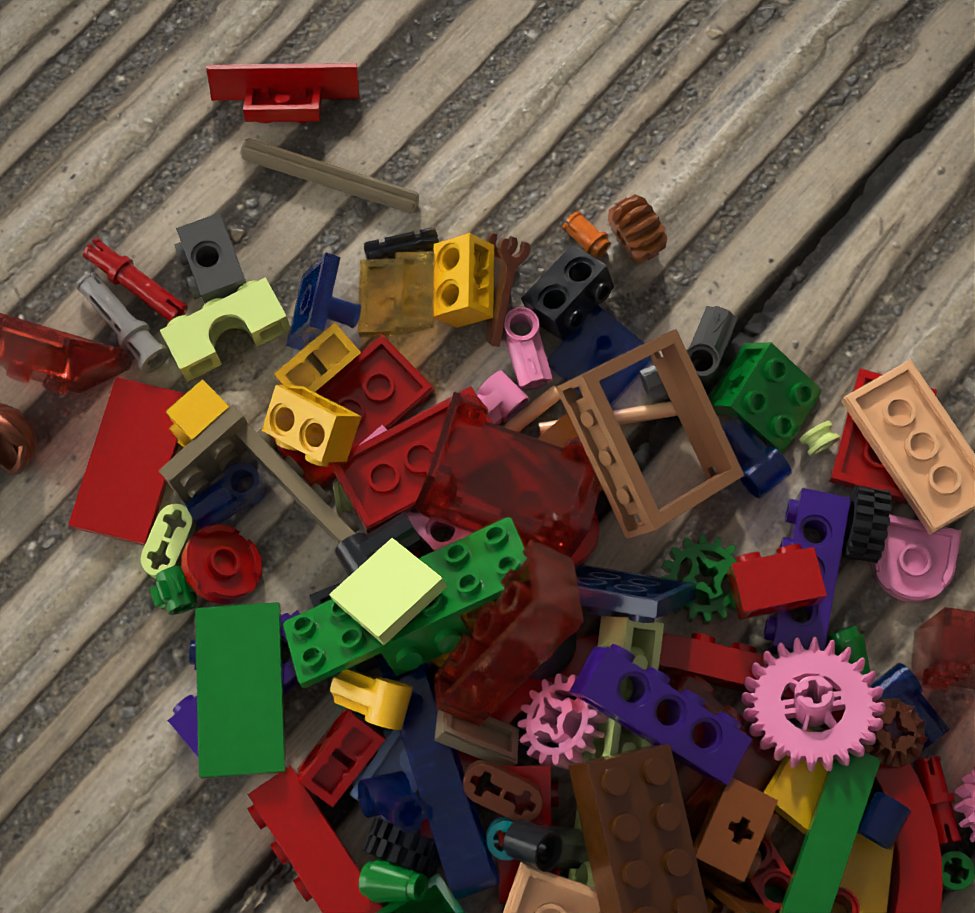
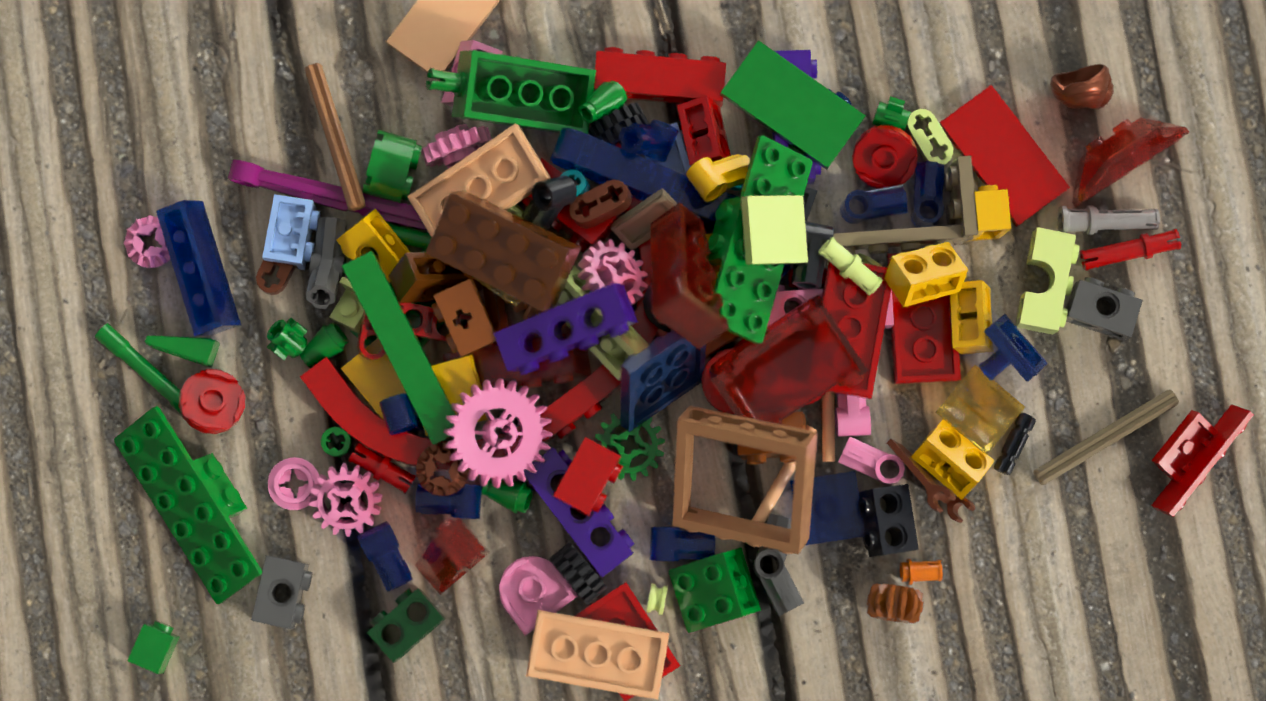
camera: 125 degrees right, 10 degrees up
none -> yellowish green pin [818,237,883,296]
none -> clear blue piece [840,185,908,224]

